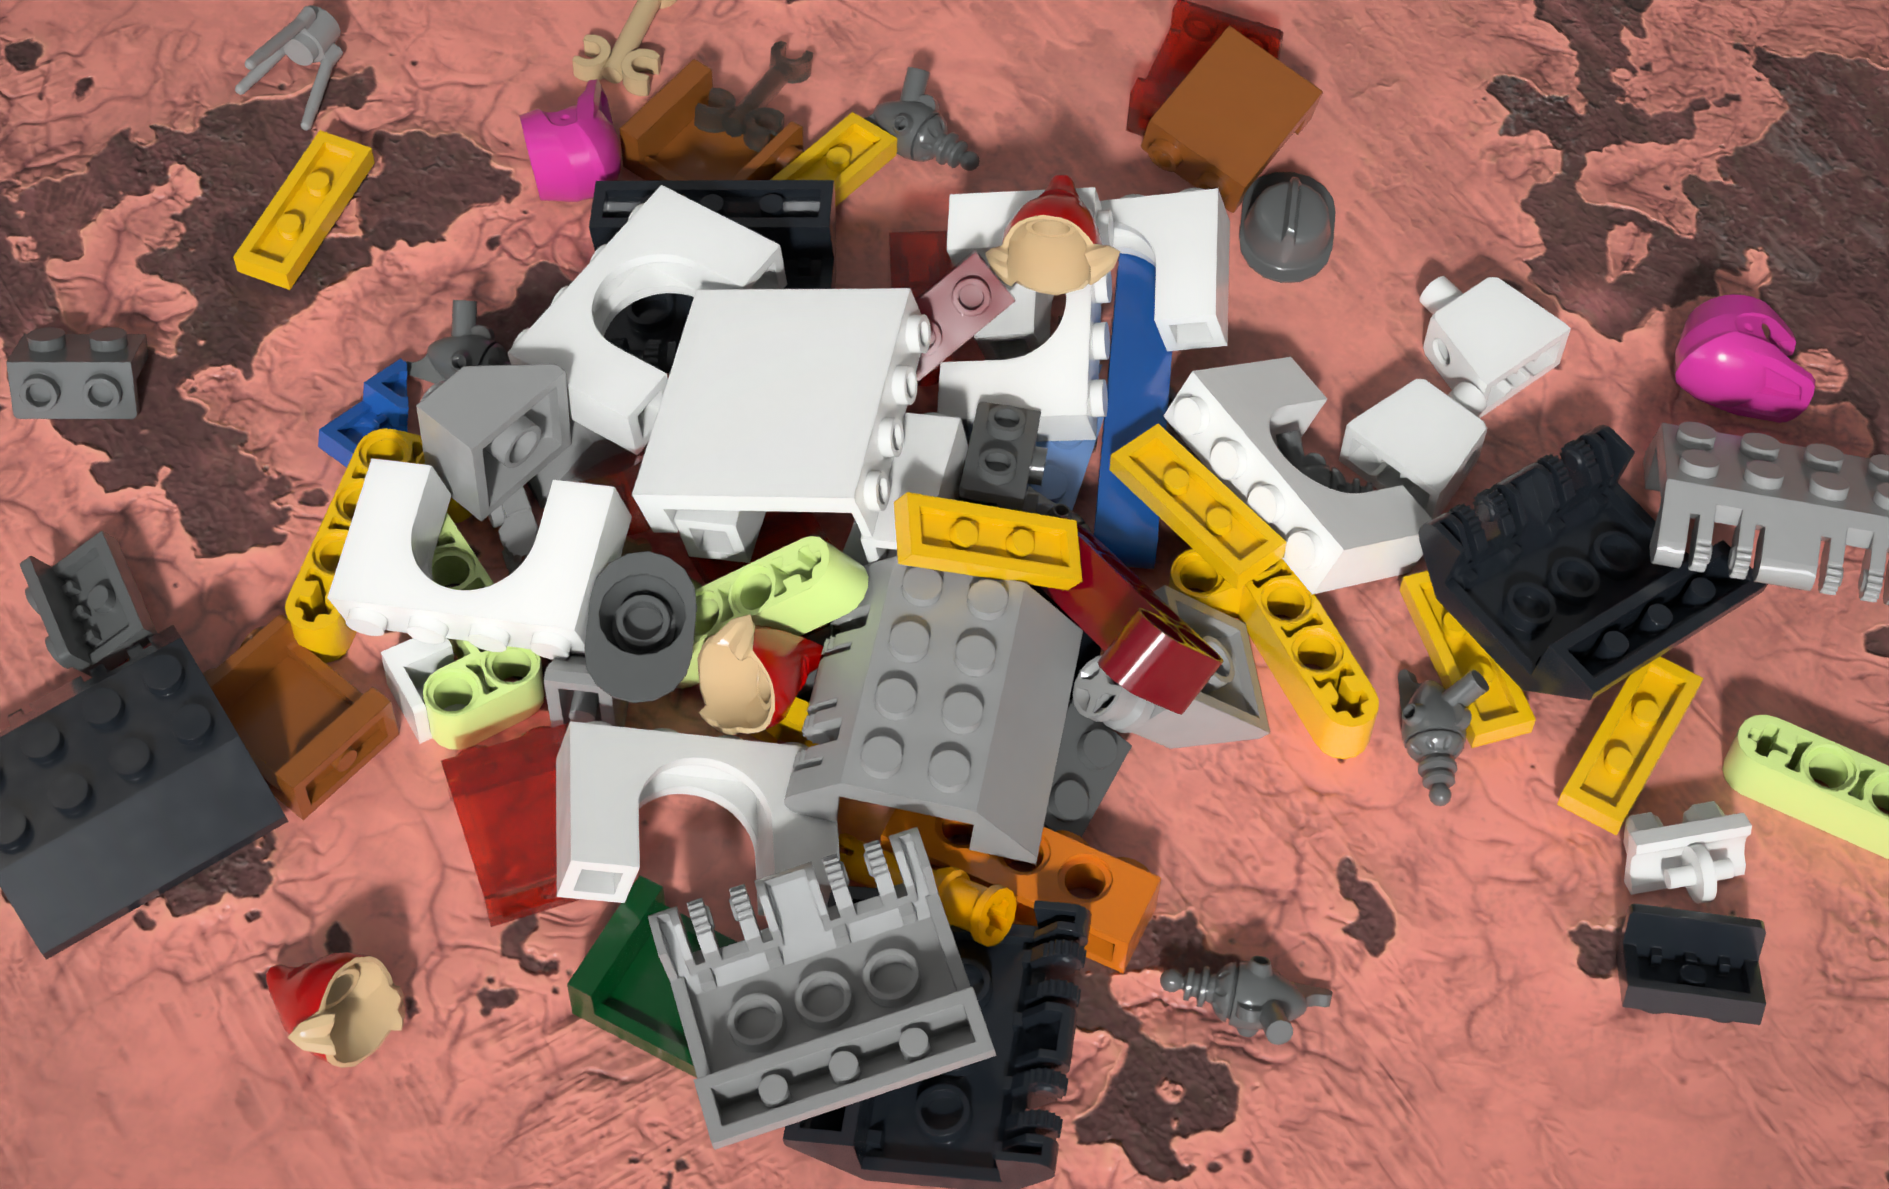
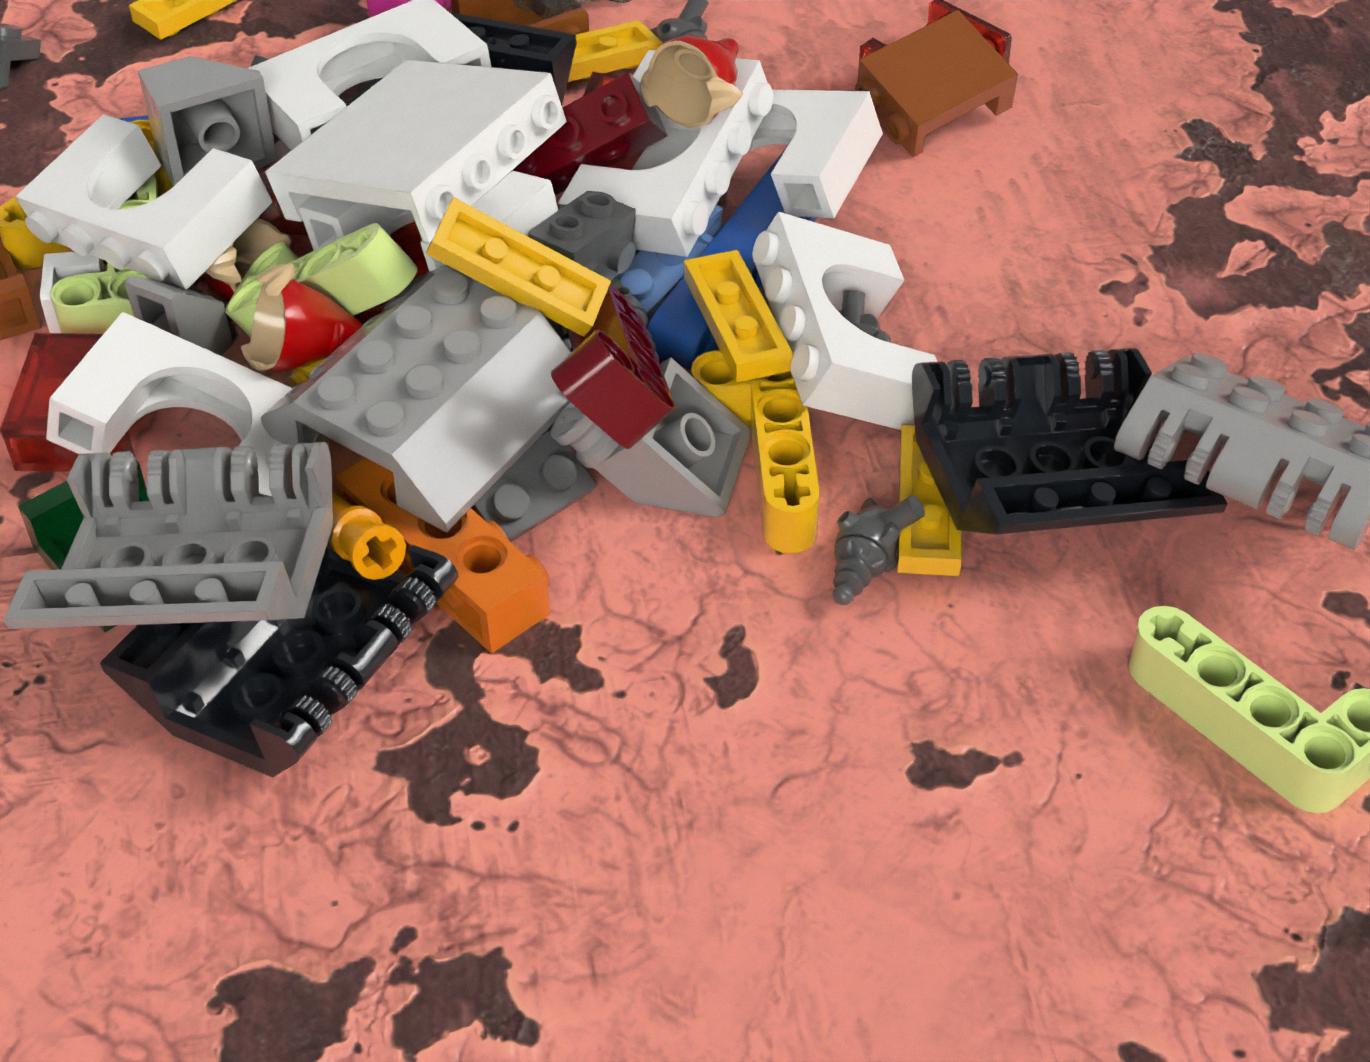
camera: 25 degrees right, 10 degrees down
dark grey piece [584,551,697,703] -> none
dark grey piece [1160,956,1333,1045] -> none
dark grey piece [1239,172,1336,283] -> none
white torso [1339,379,1488,519] -> none
white torso [1419,276,1571,418] -> none
yellow plate [1557,656,1704,836] -> none
black bracket [1616,904,1766,1025] -> none
white hips [1623,801,1752,904] -> none
dark pink helmet [1675,294,1815,423] -> none

